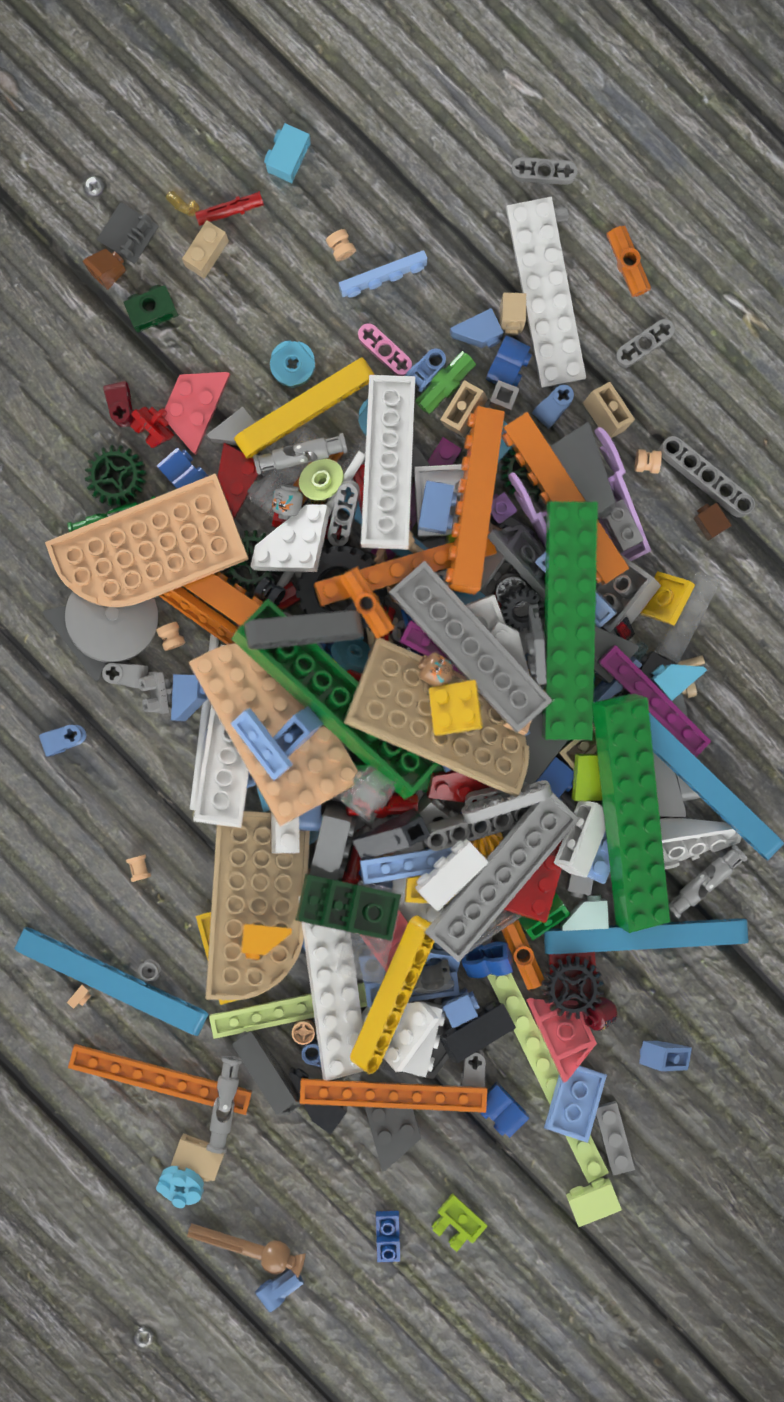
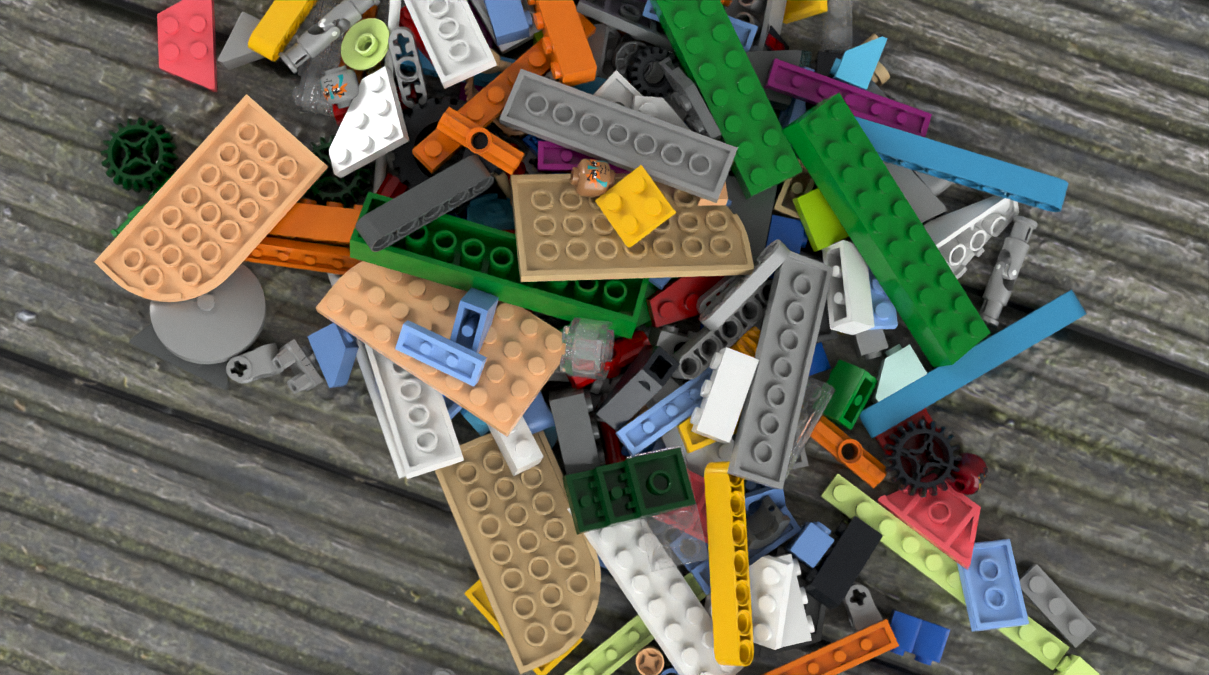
camera: 25 degrees left, 5 degrees down
medium blue piece [39,725,86,757] -> none
dark red piece [103,381,134,428] -> none
light nougat bush [126,855,151,882] -> none
red hips [130,406,174,448] -> none
light nougat wheel [156,622,186,651] -> none
blue brick [157,448,208,489] -> none
red wing [218,443,260,520] -> none
light orange slope [240,924,292,959] -> none
black wheel [254,577,286,607] -> none
blue brick [462,942,513,978] -> none
red wing [504,839,563,923] -> none
medium blue slope [639,1041,692,1071] -> none

